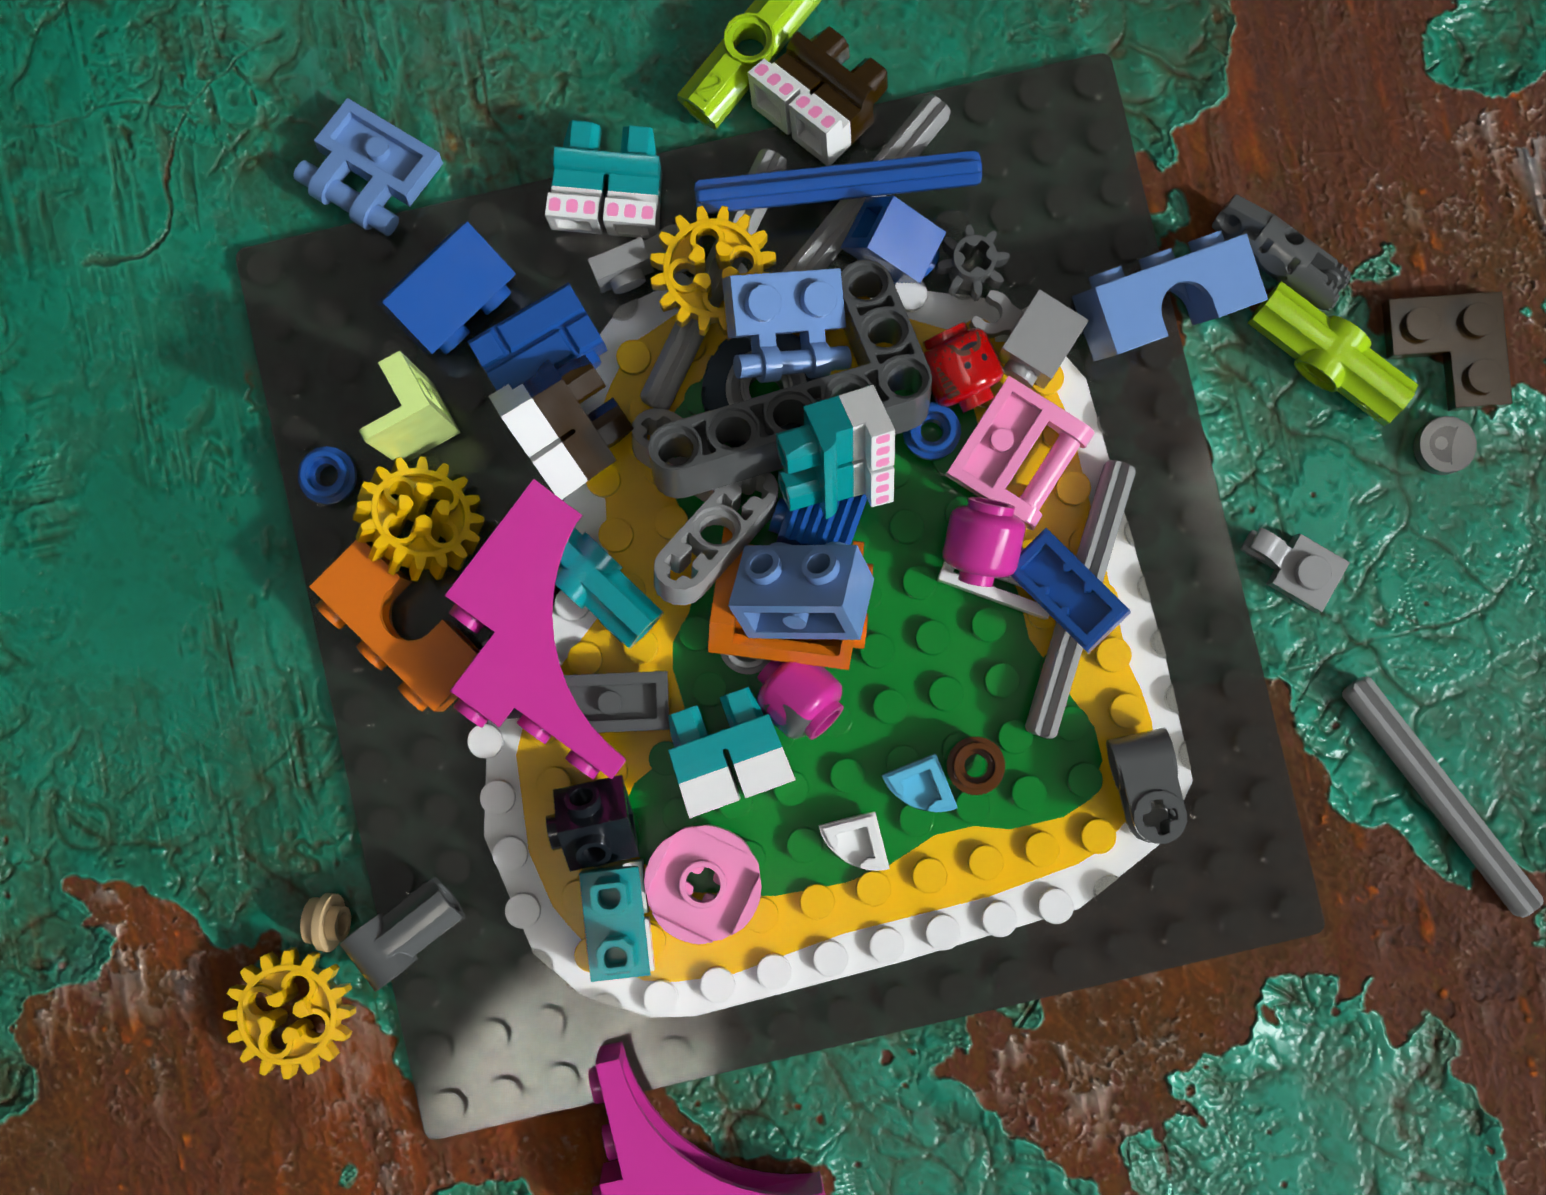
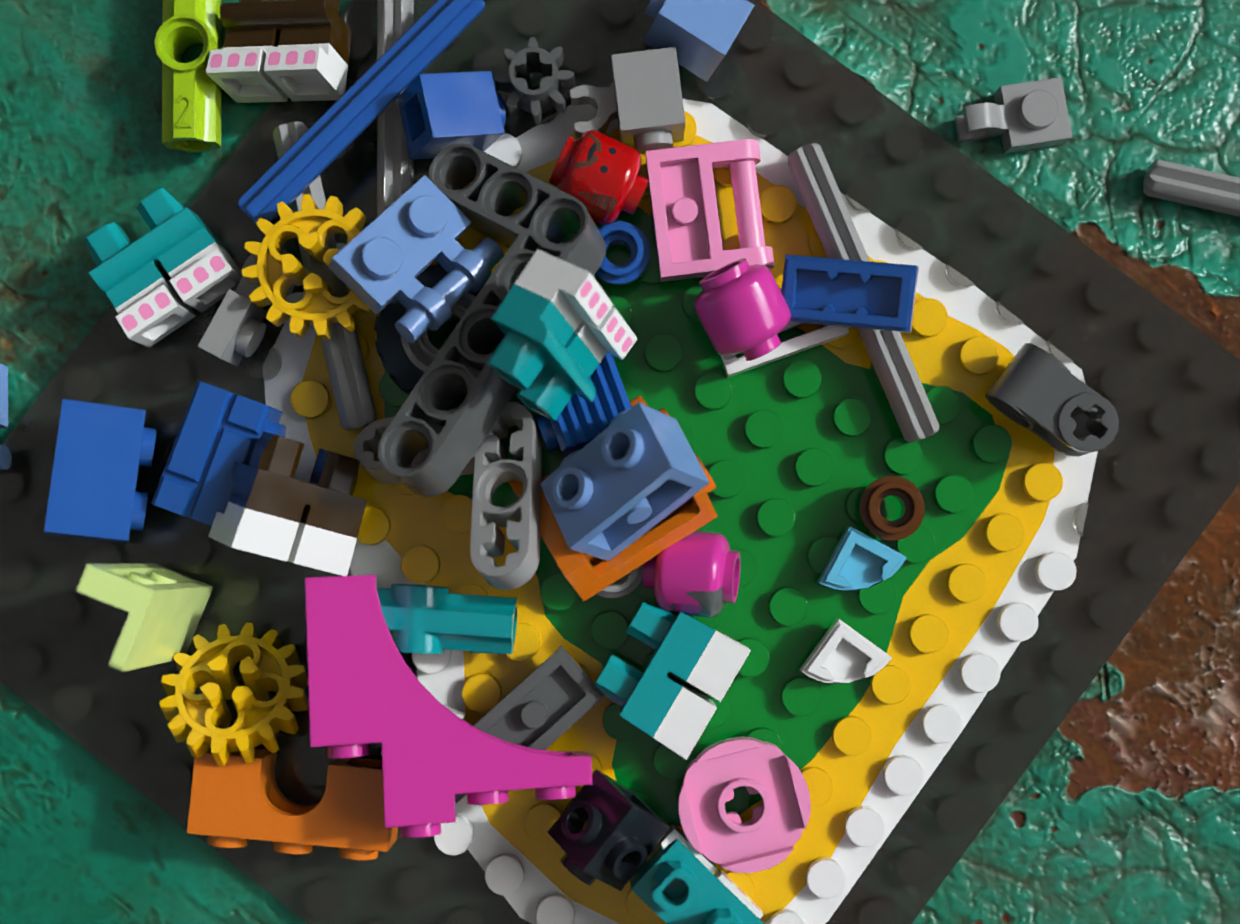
camera: 35 degrees left, 0 degrees up
blue plate [298,446,357,505] -> none

